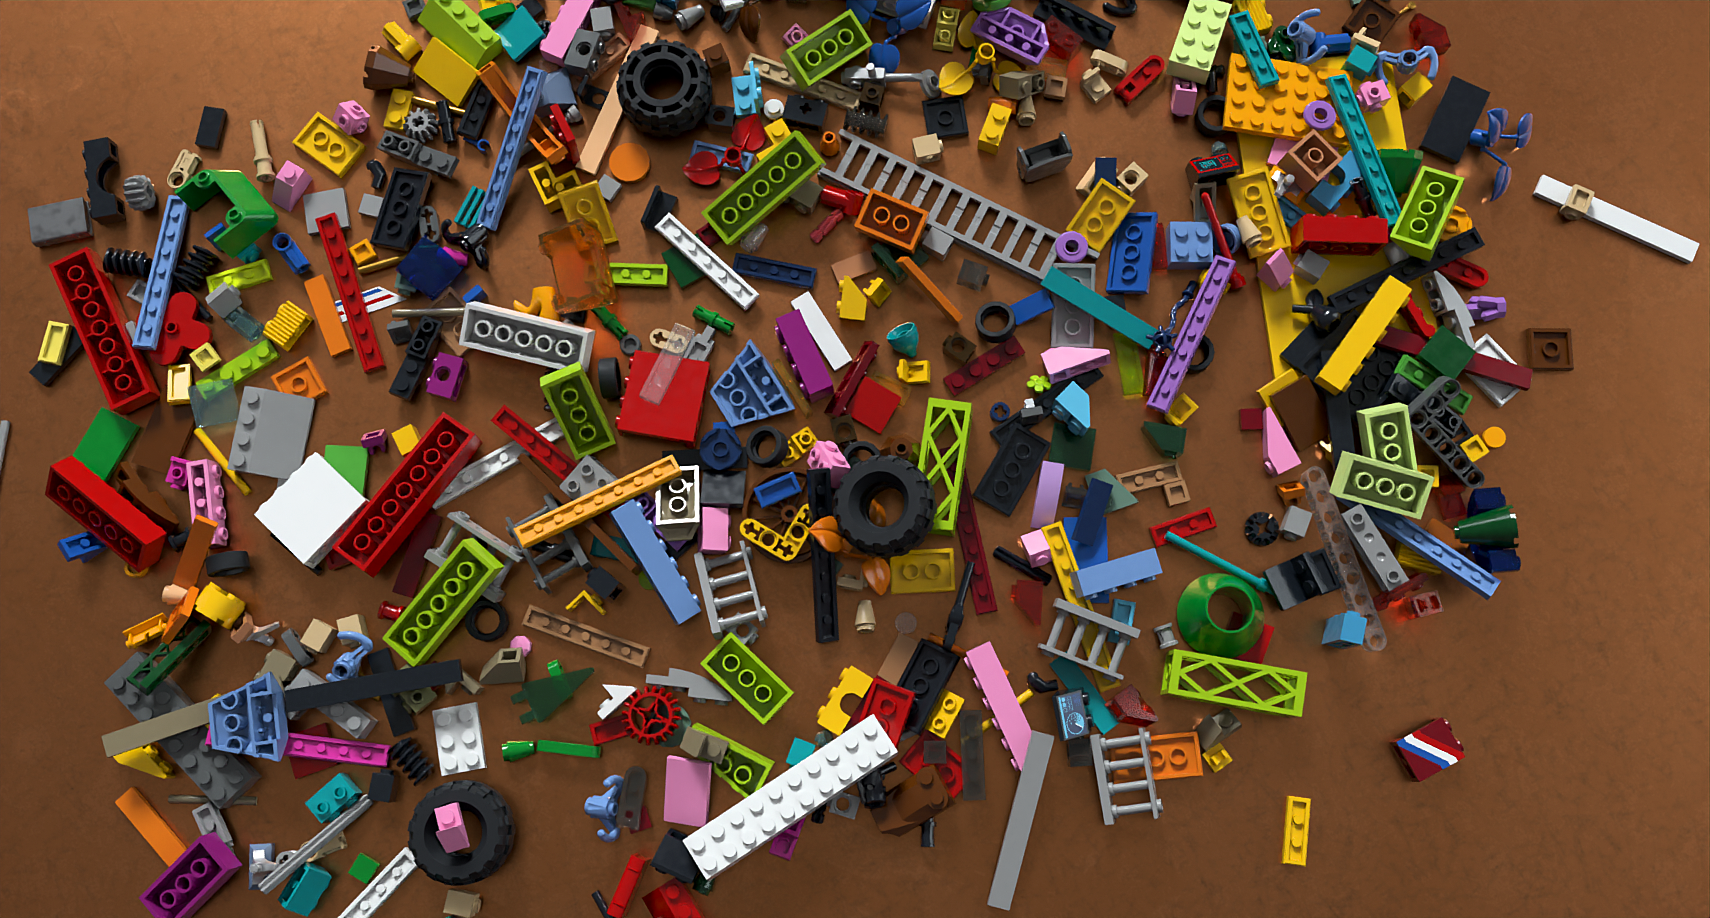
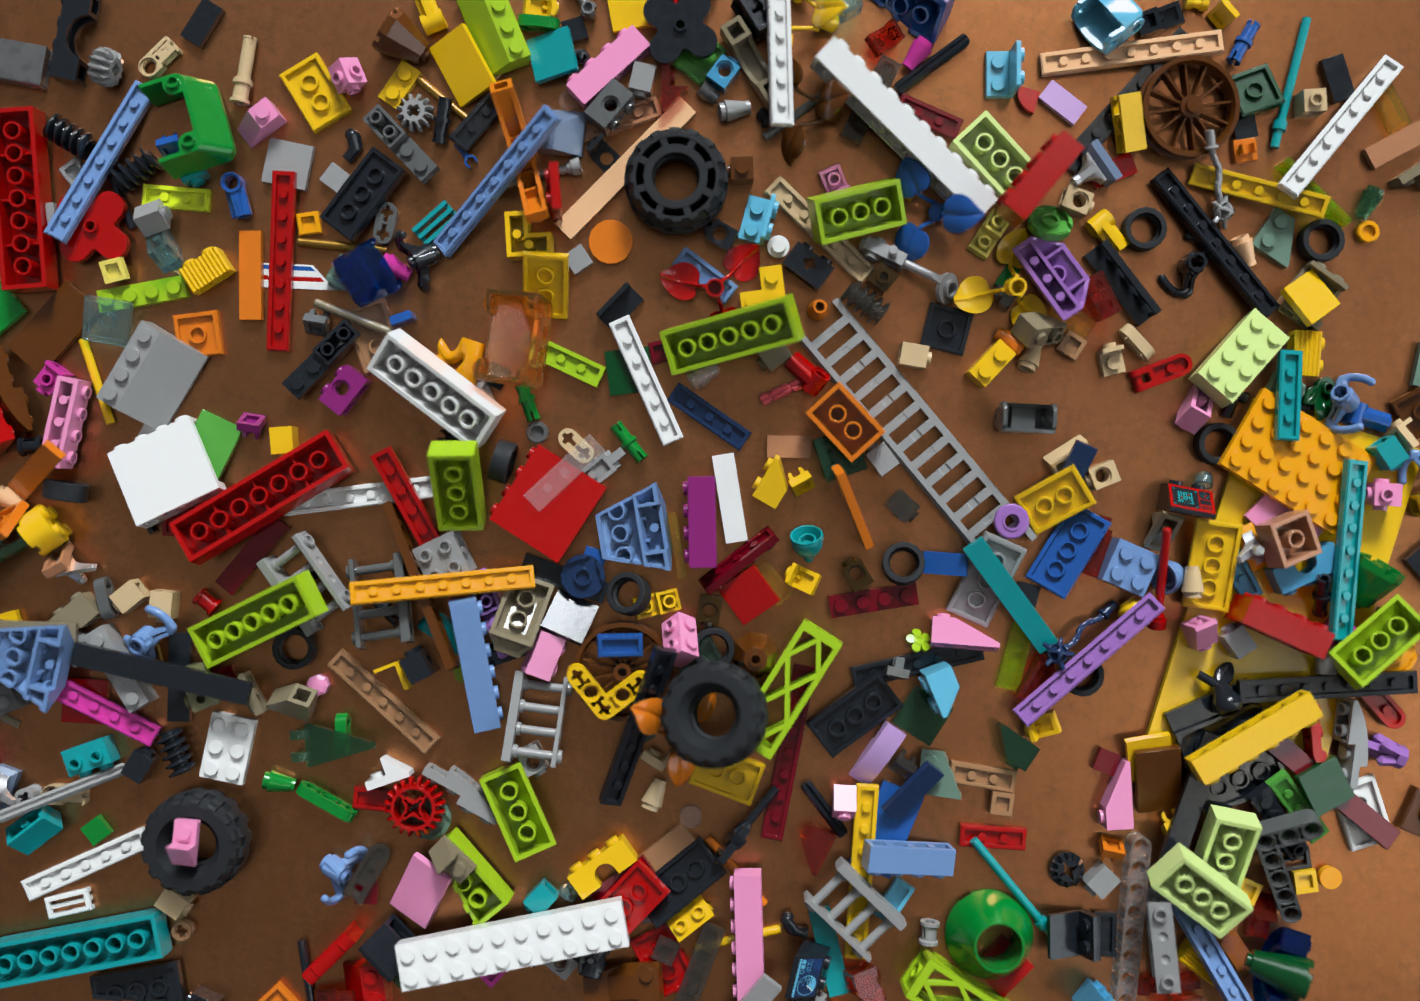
camera: 20 degrees right, 10 degrees up
yellow tile [167,364,192,406] -> none
dark blue bush [990,402,1010,422] -> none
medium lavender piece [1303,100,1336,131] -> none

